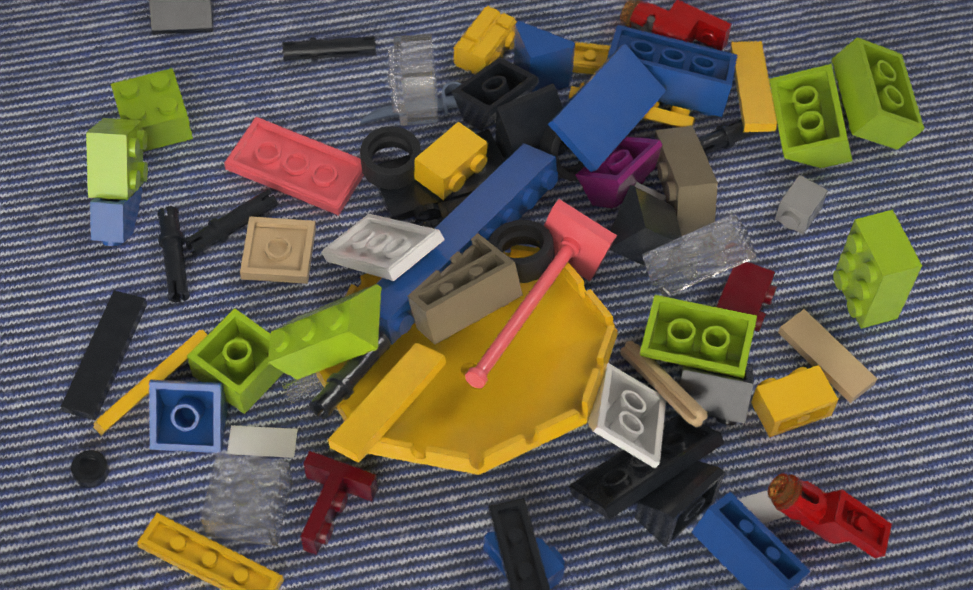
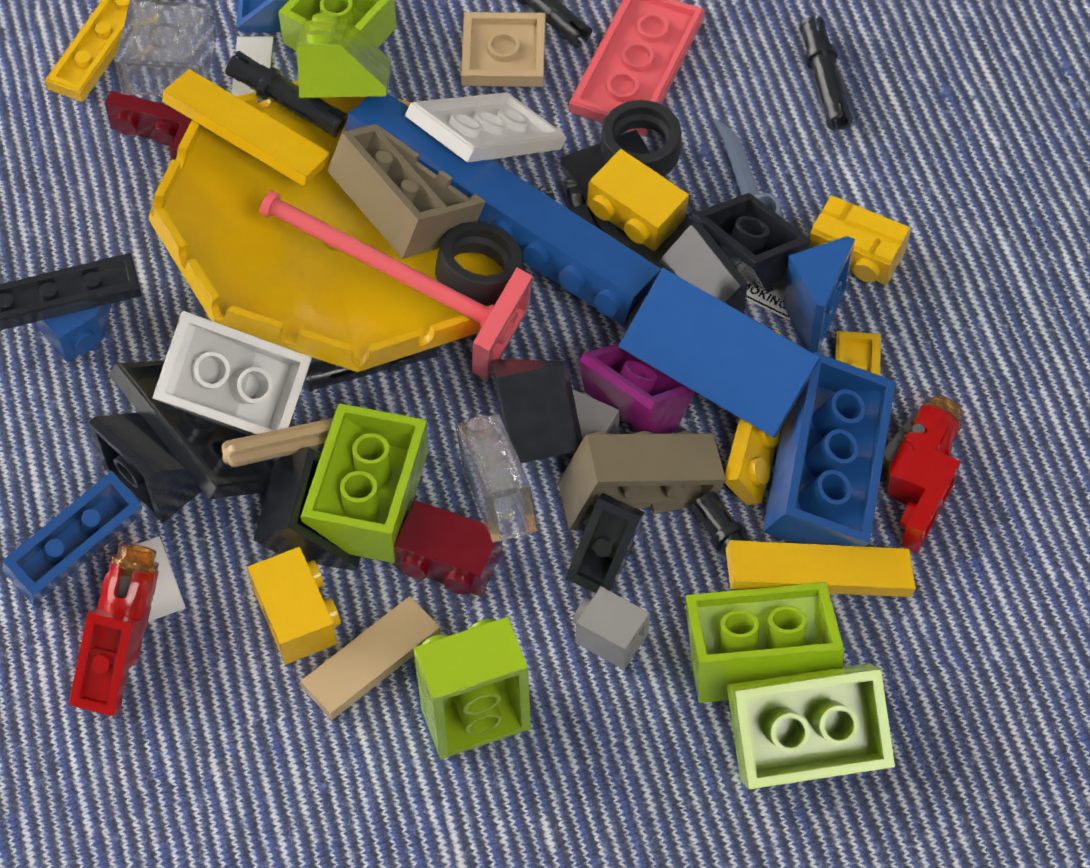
camera: 90 degrees right, 0 degrees up
clear brick [388,33,438,126] -> none
none -> black slope [565,493,645,593]

